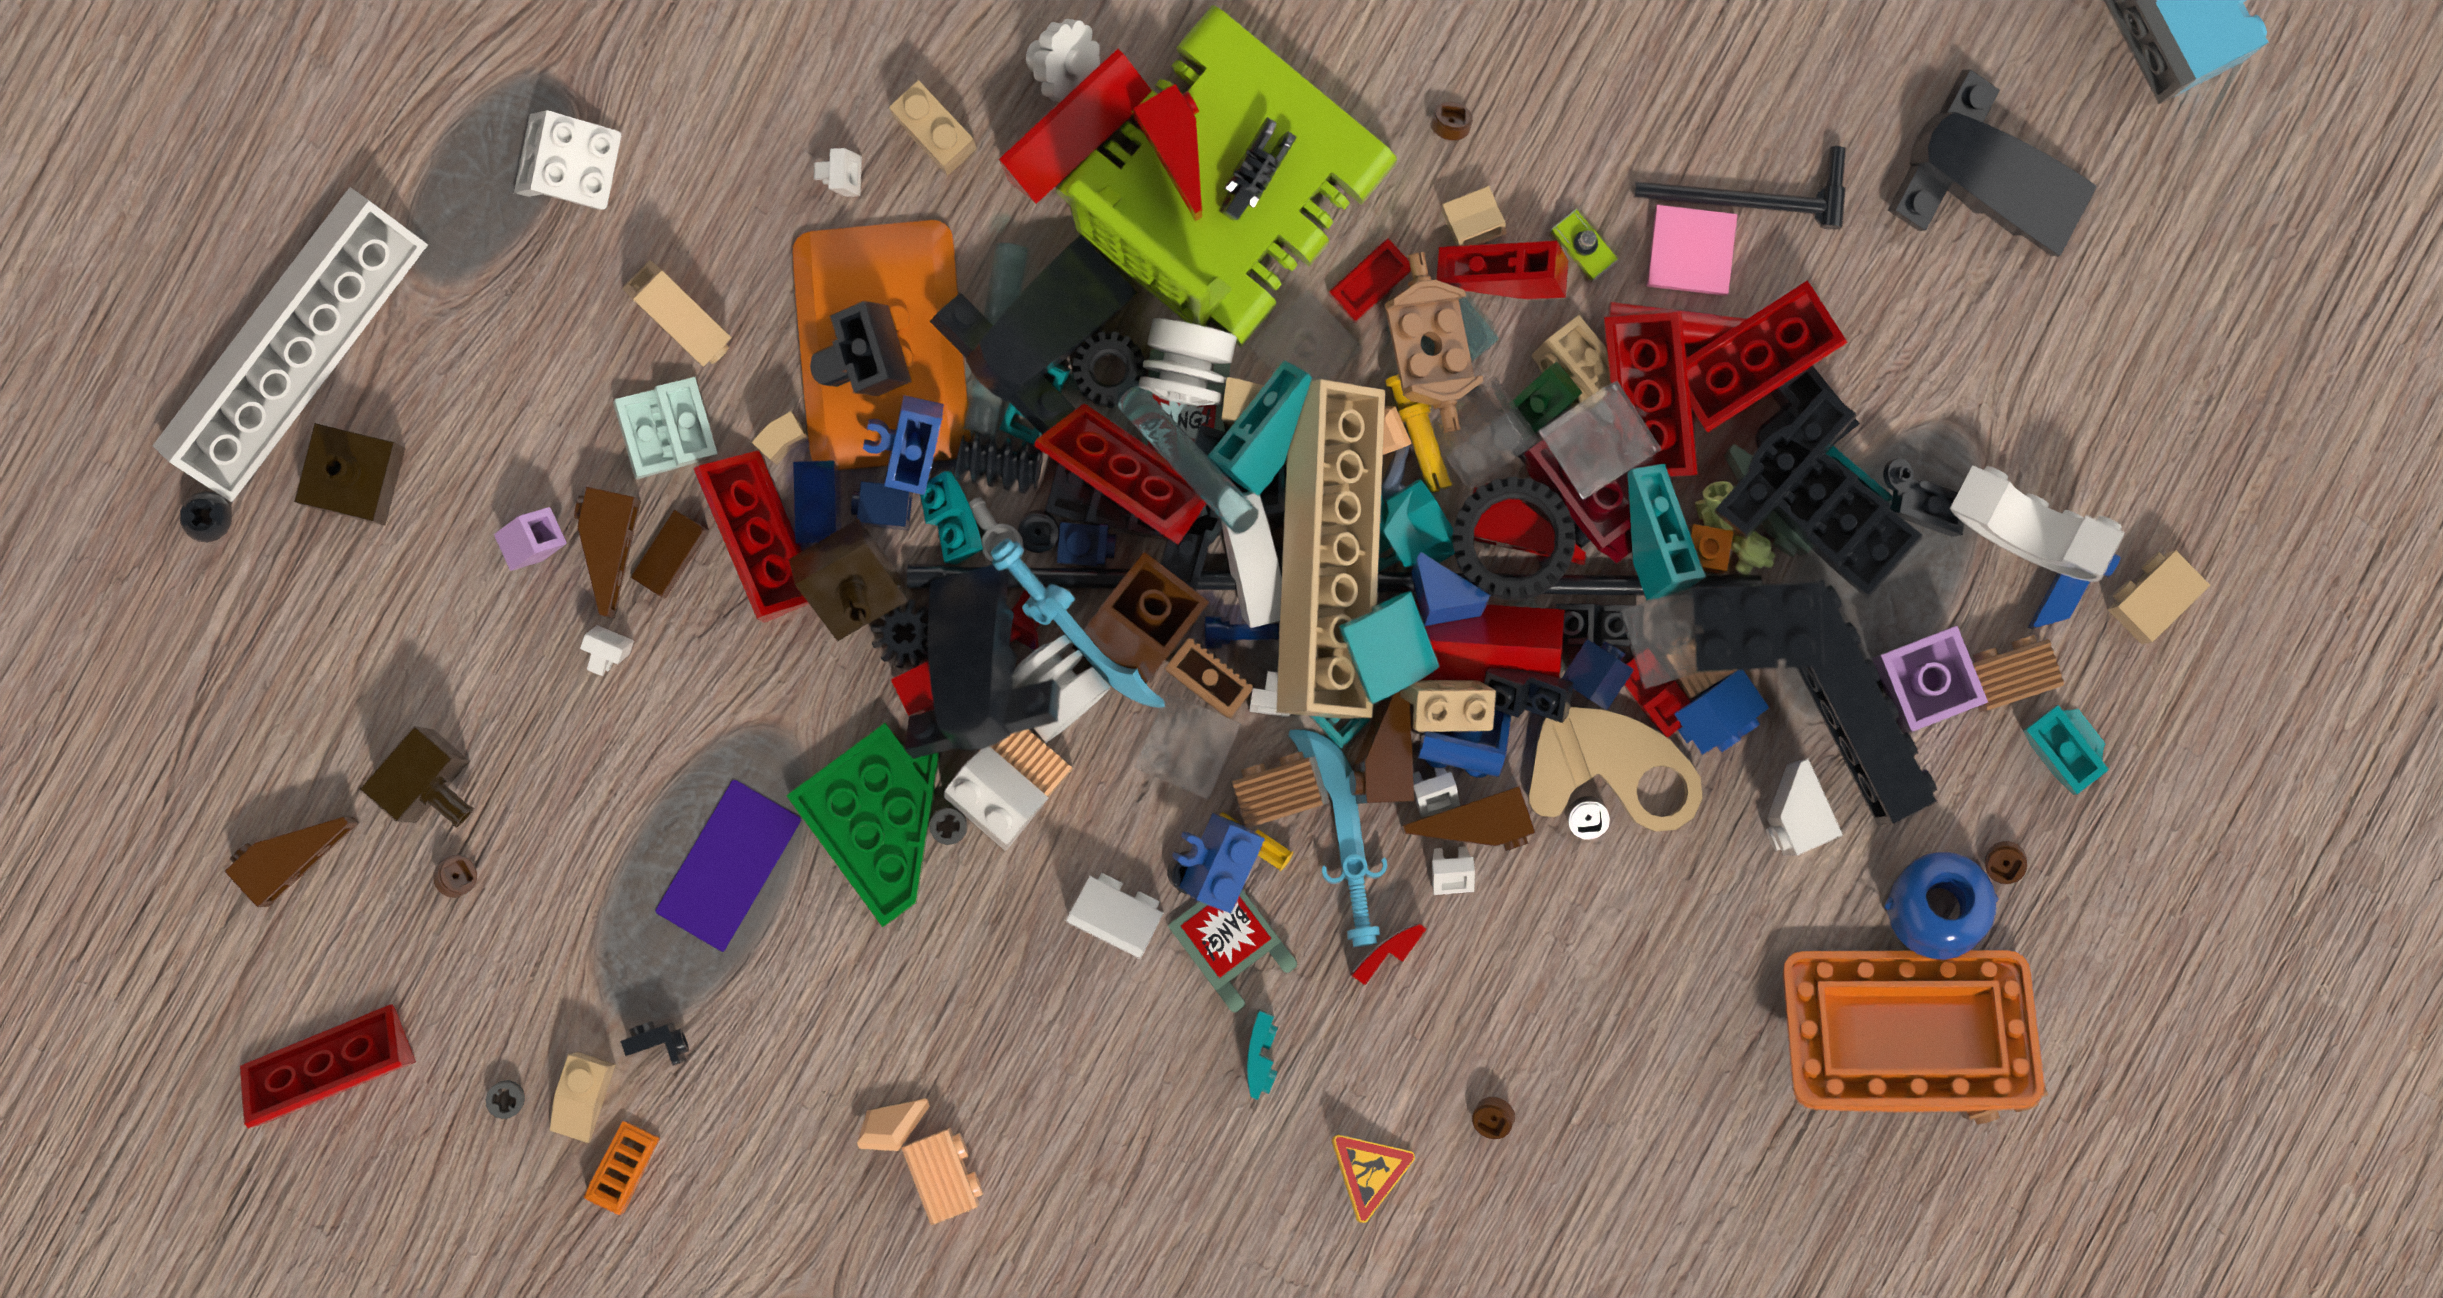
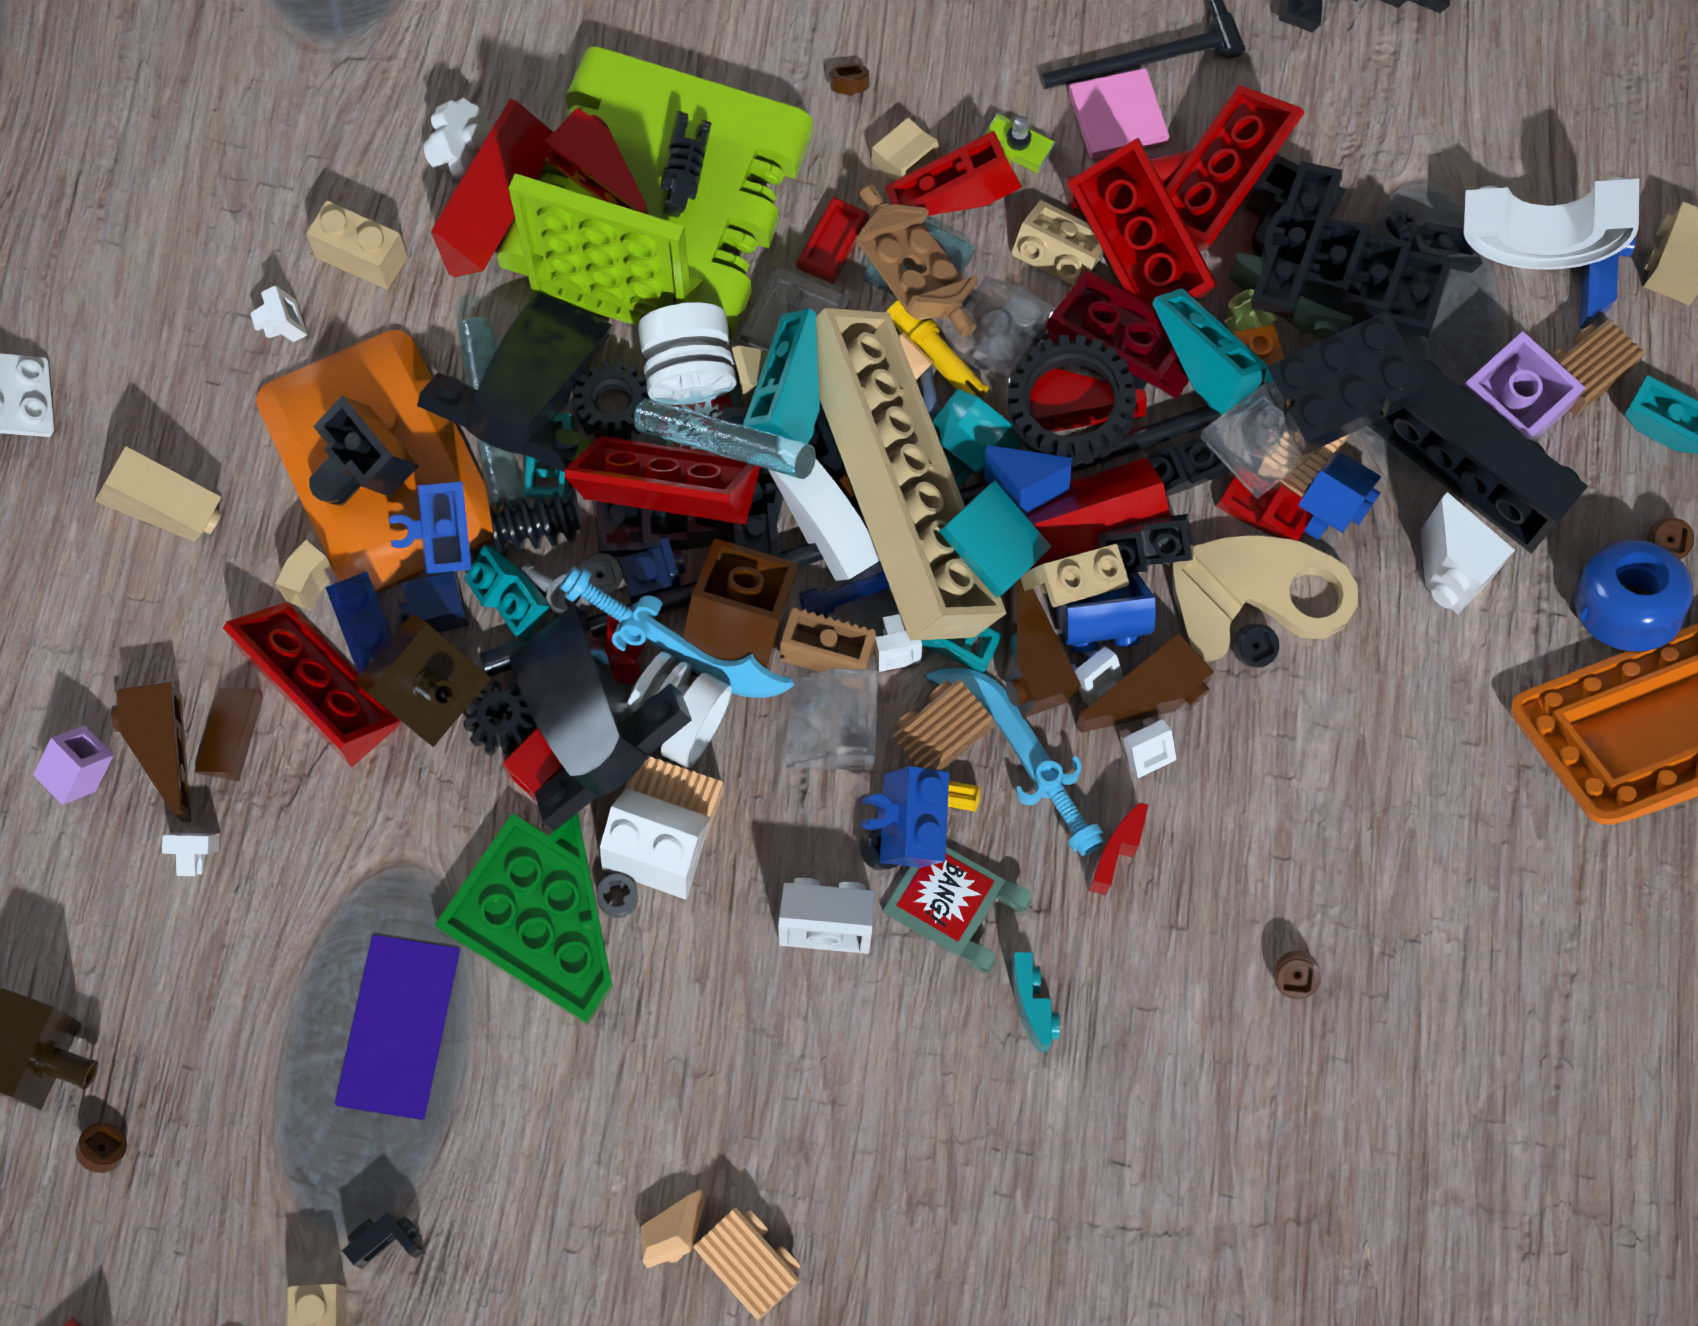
camera: 25 degrees left, 15 degrees down
light aqua slope [613,377,717,480] -> none
piece [1332,1135,1415,1223] -> none
dark green slope [1501,362,1583,442] -> none
clear slope [1539,381,1662,500] -> none
dark blue brick [1562,639,1634,710] -> none
yellowish green plant [1731,531,1775,575] -> none

